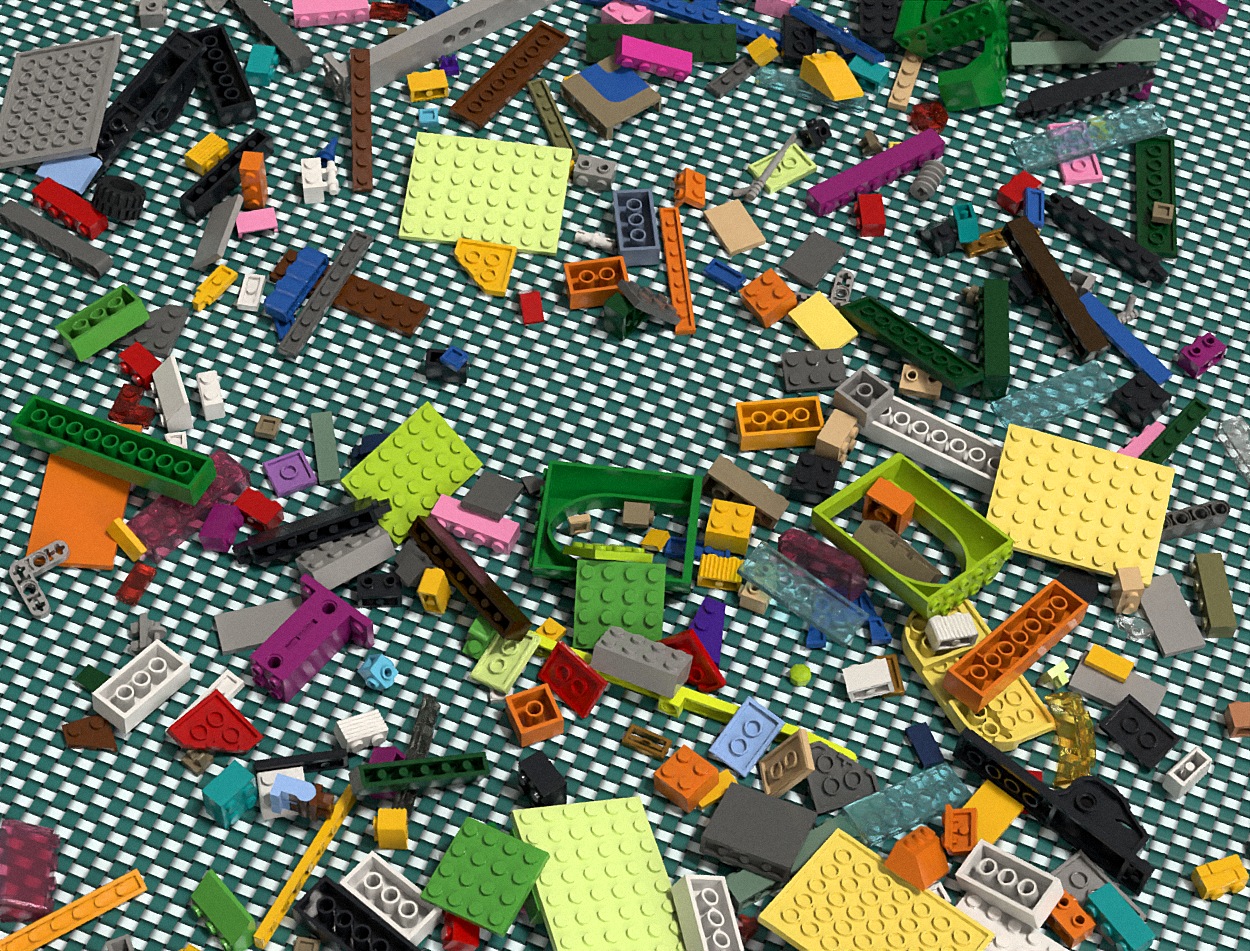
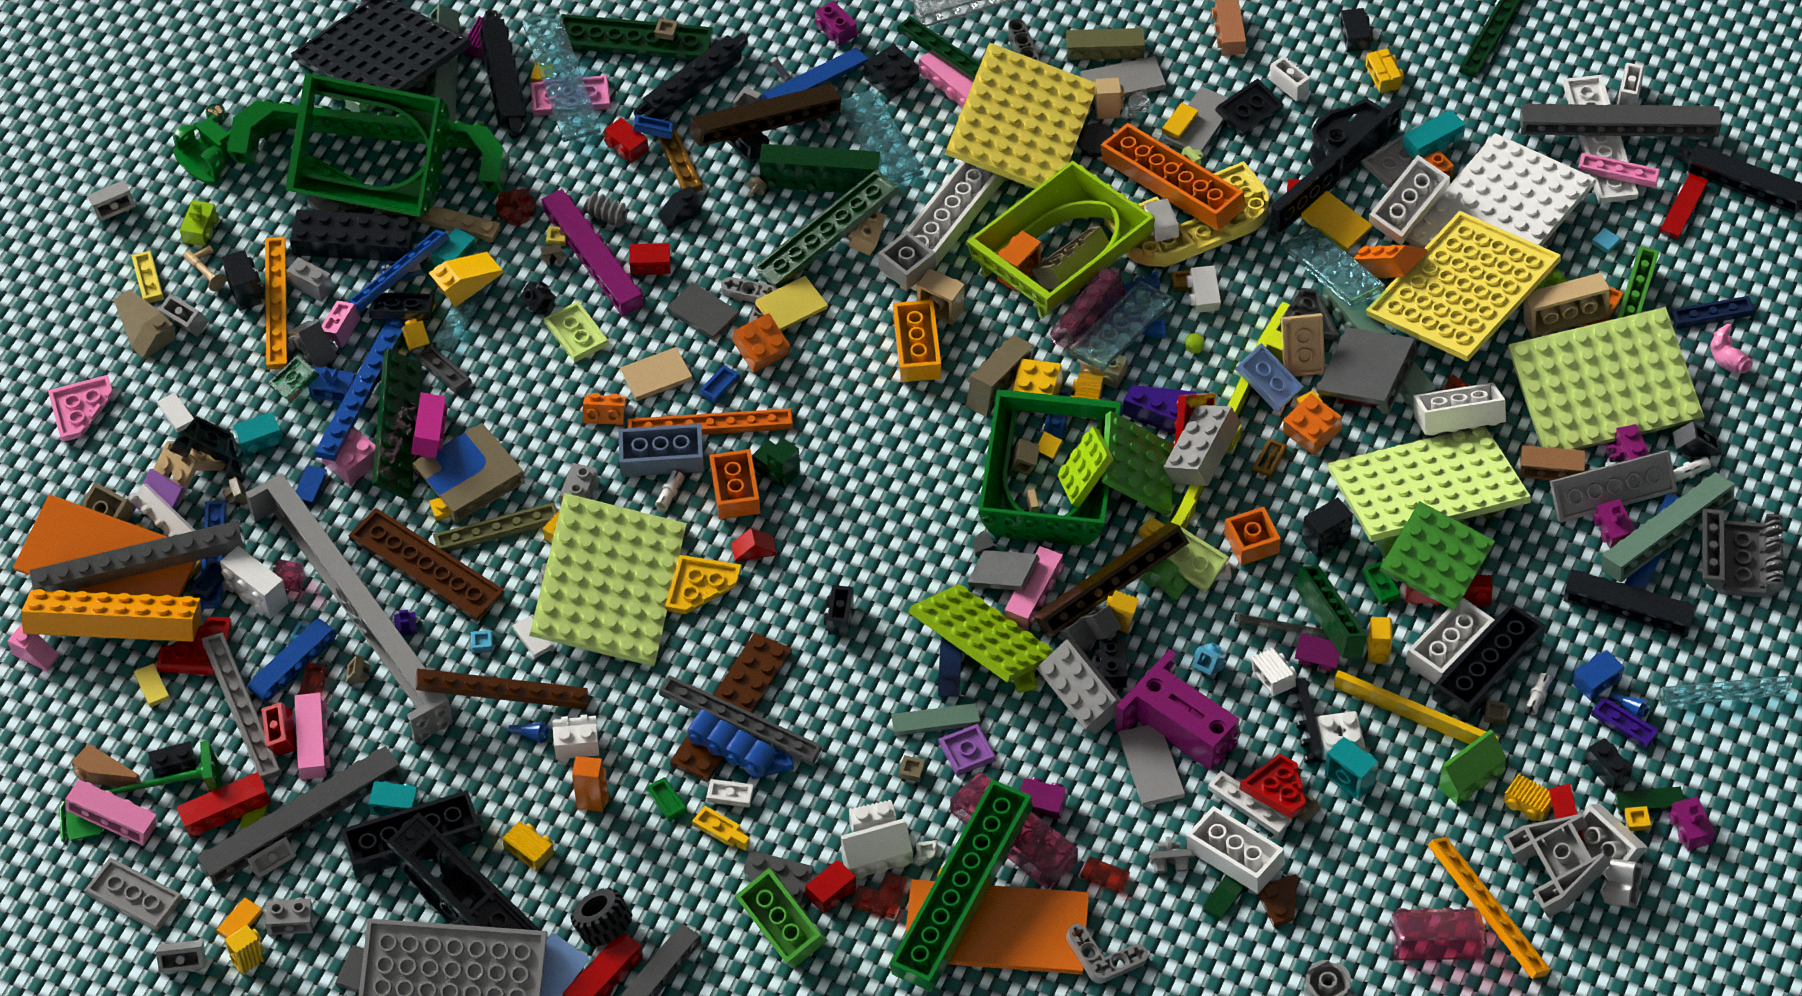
camera: 85 degrees left, 0 degrees up
yellow tile [106,517,147,562] -> none
black brick [179,128,274,223] -> none
light grey tile [191,194,244,270] -> none
red brick [232,487,284,532] -> none
black hinge [232,496,392,565] -> none
bright pink hinge [235,207,278,238] -> none
hips [270,773,335,822] -> none
yellow brick [406,69,449,102] -> none
blue tile [440,345,469,372] -> none
red tile [537,641,608,719] -> none
dark grey plate [617,279,681,326] -> none
light grey piece [733,133,797,201] -> none
dark grey plate [780,348,847,394] -> none
black brick [788,452,841,506] -> none
dark blue tile [905,722,945,769] -> none
orange bracket [941,804,978,856] -> none
teal brick [952,202,980,243] -> none
clear yellow windscreen [1045,692,1096,786] -> none
none -> green tile [646,777,687,822]

